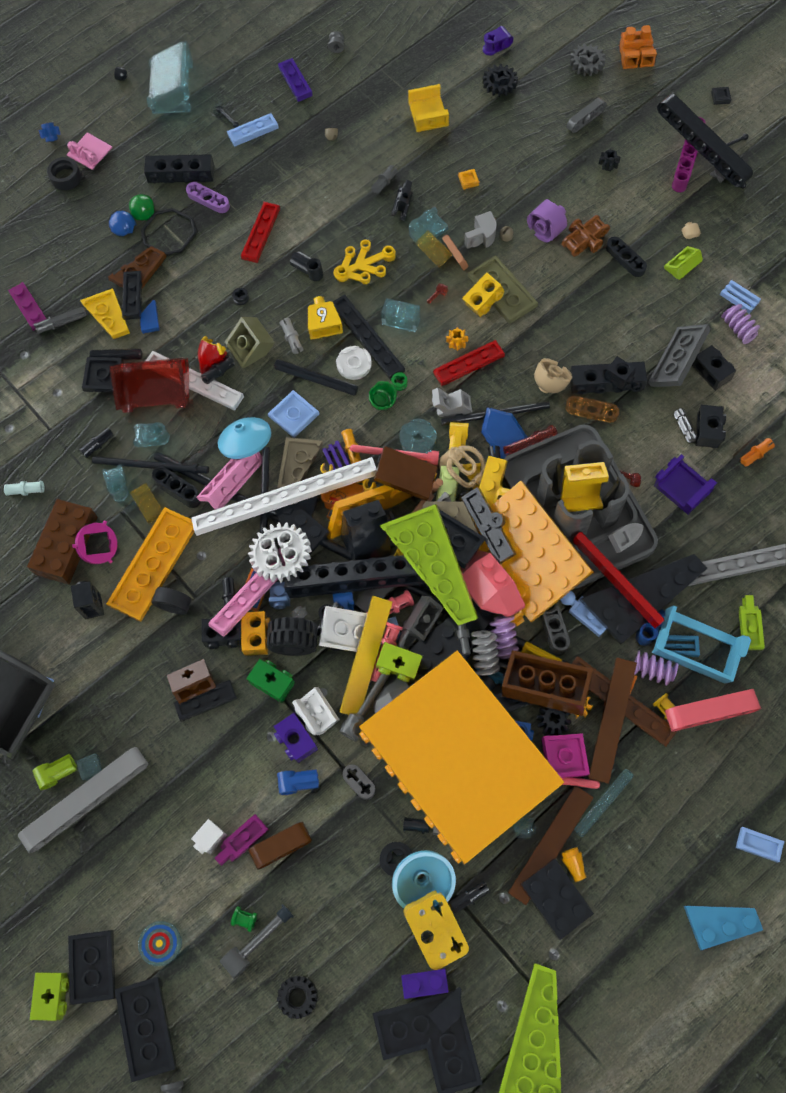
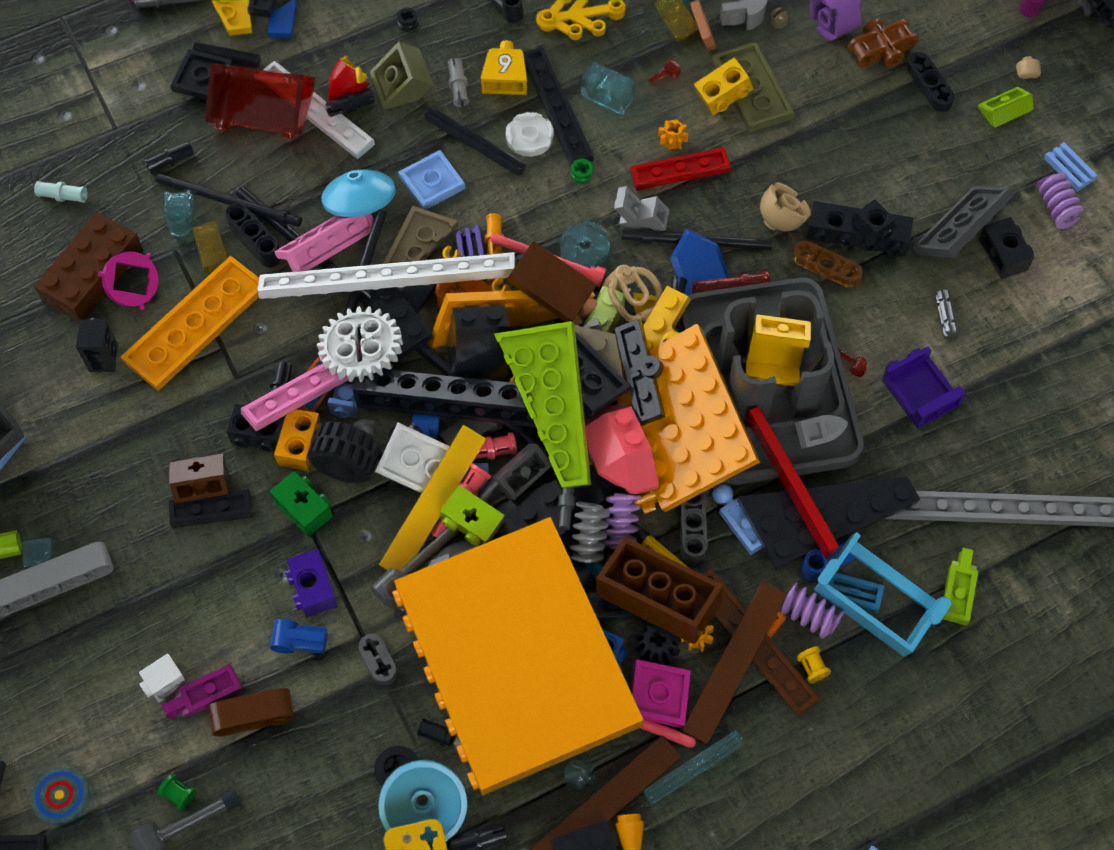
camera: 10 degrees right, 5 degrees down
clear light blue piece [133,422,170,447] -> none
black tyre [151,587,192,615] -> none
white bracket [292,687,339,735] -> none
green hair [368,381,397,410] -> none
yellow piece [449,422,469,458] -> none
coral beam [664,689,761,732] -> none
black brick [696,404,726,448] -> none
orange axle [740,438,775,467] -> none

